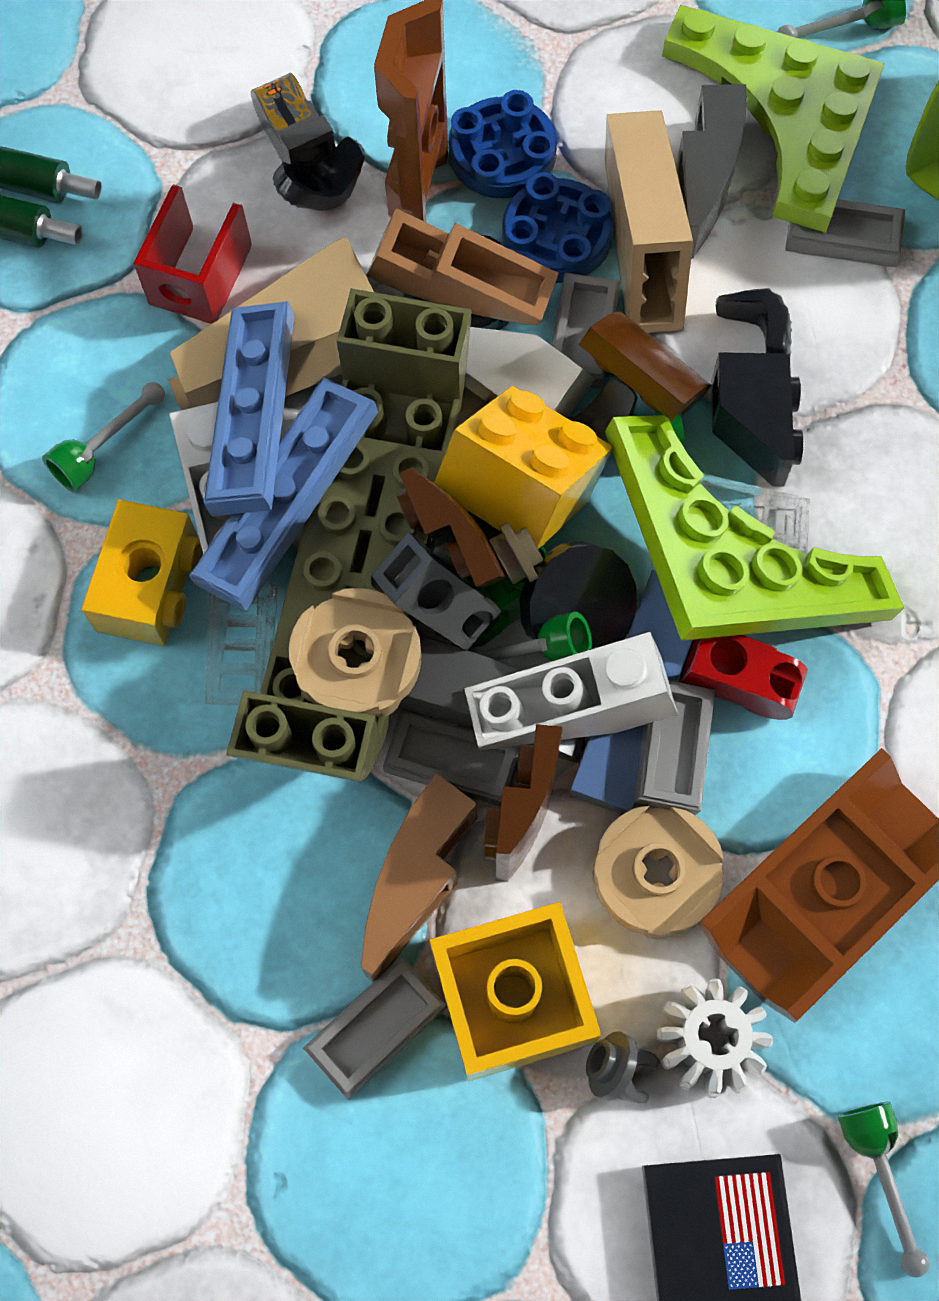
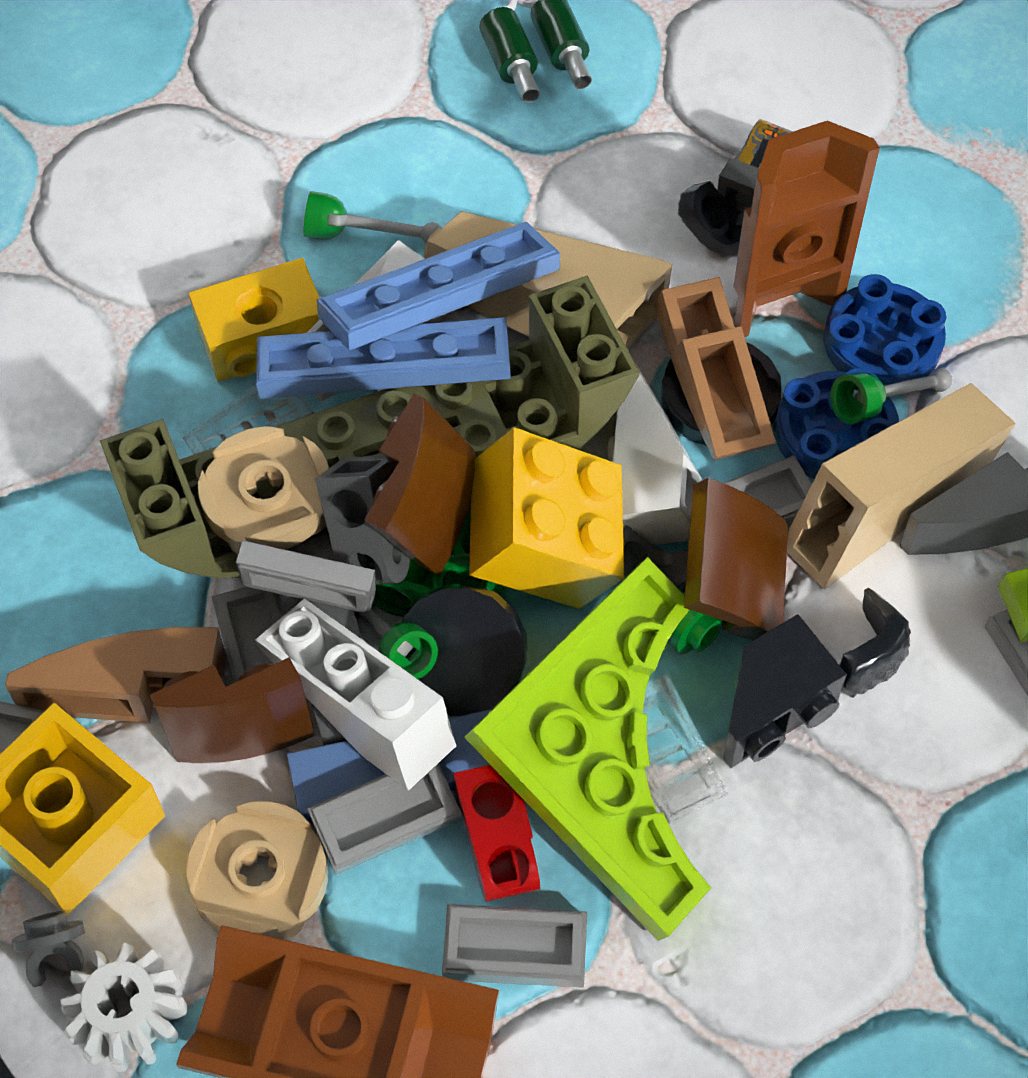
camera: 55 degrees right, 10 degrees down
red piece [133,185,252,324] -> none
dark tan plate [489,522,544,585] -> none
none -> light grey tile [236,540,376,613]
none -> light grey tile [442,904,587,988]
none -> green hinge [830,368,952,424]

